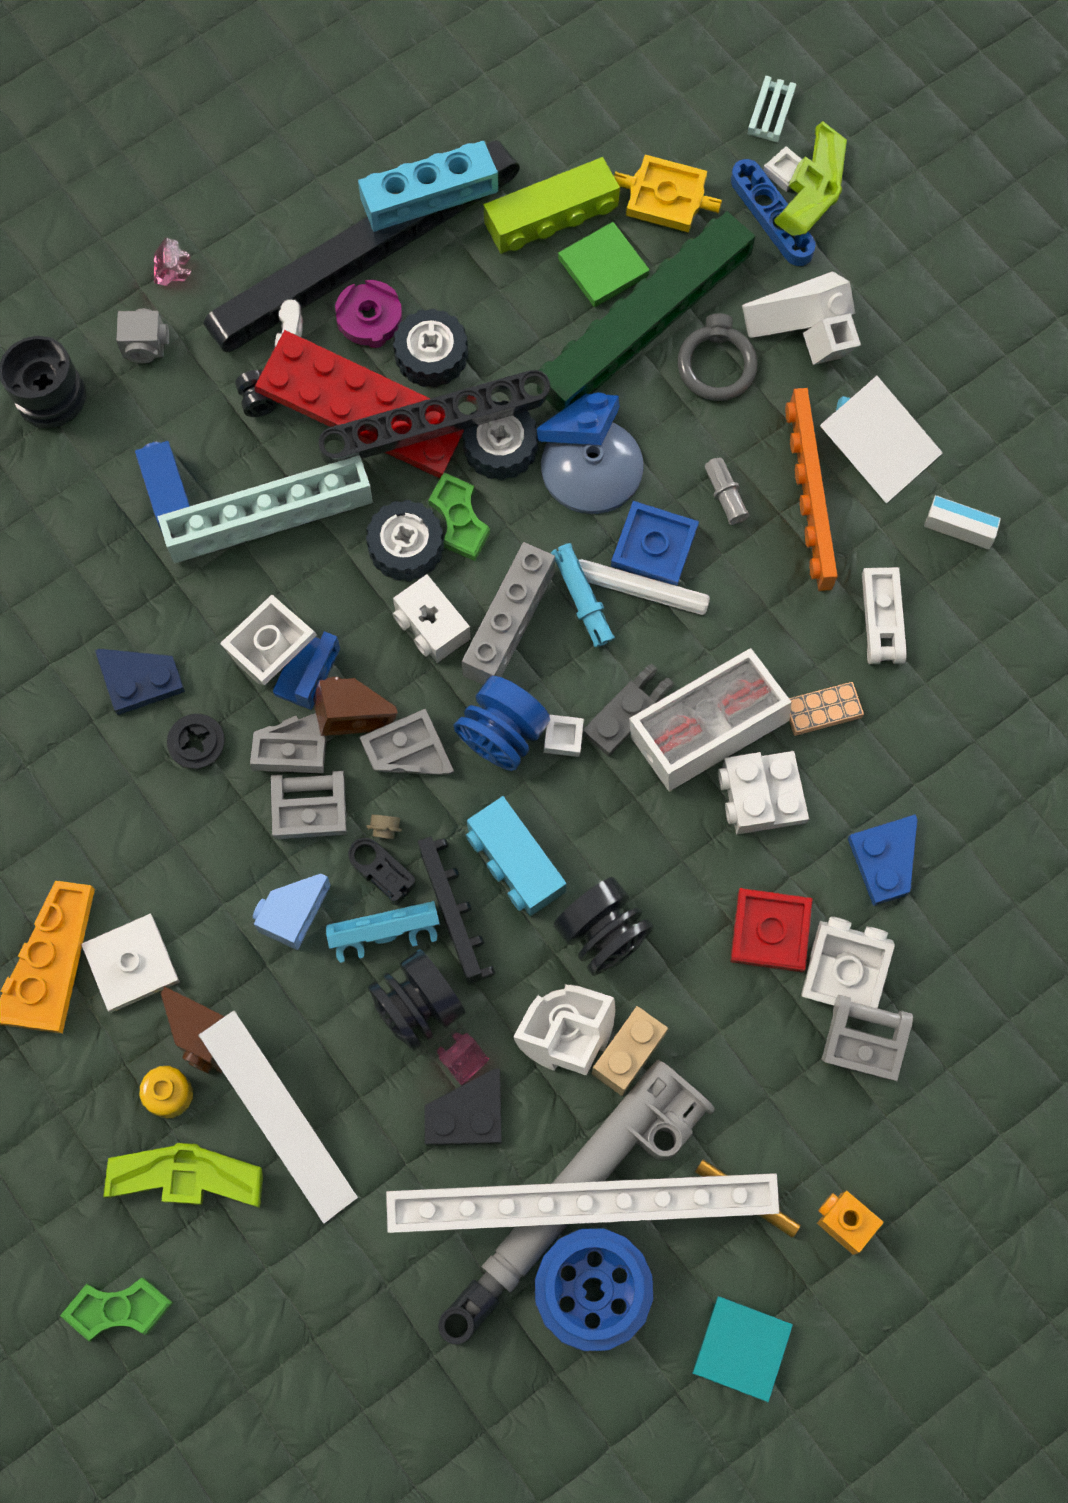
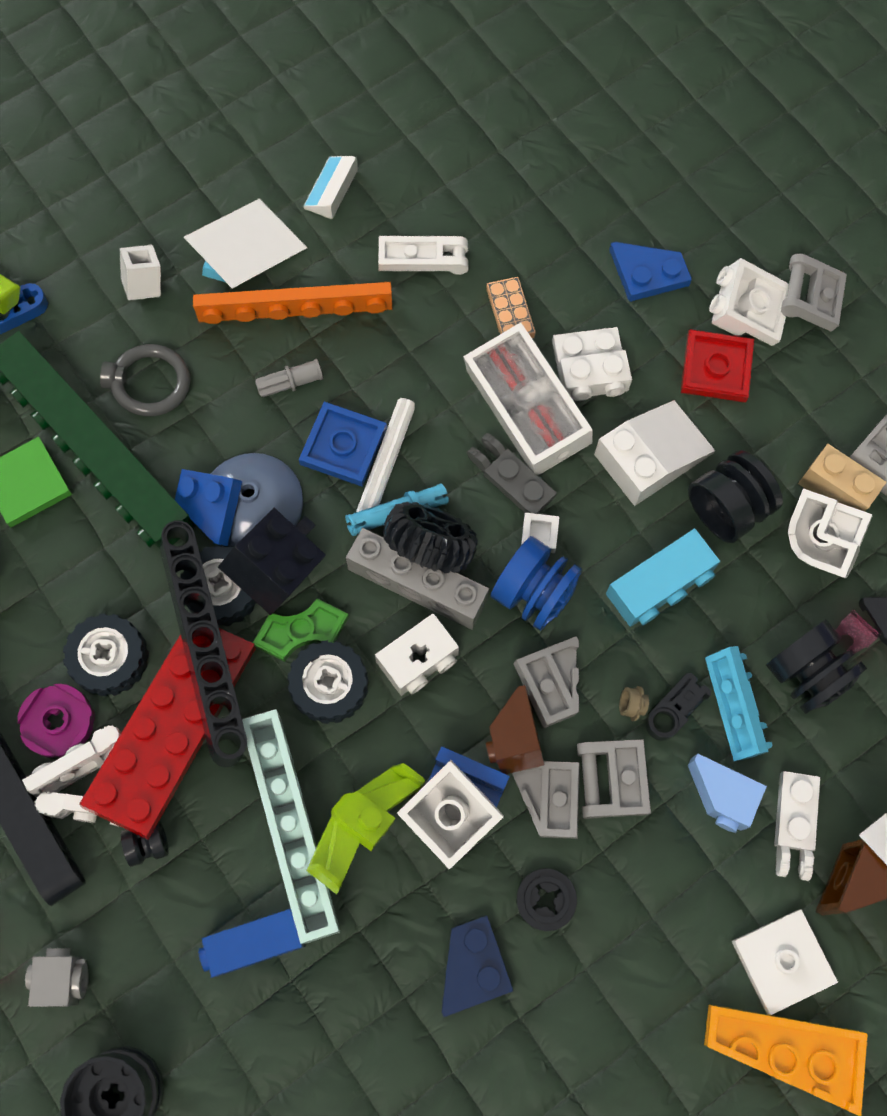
camera: 90 degrees left, 0 degrees up
black hinge [418,836,496,985] -> none
white slope [742,271,855,338] -> none
none -> white hinge [22,725,121,797]
none -> black hinge [218,508,326,615]
none -> lime plate [306,763,425,894]
none -> black gear [383,502,478,573]
none -> white slope [594,400,715,506]
none -> white hinge [774,771,820,881]

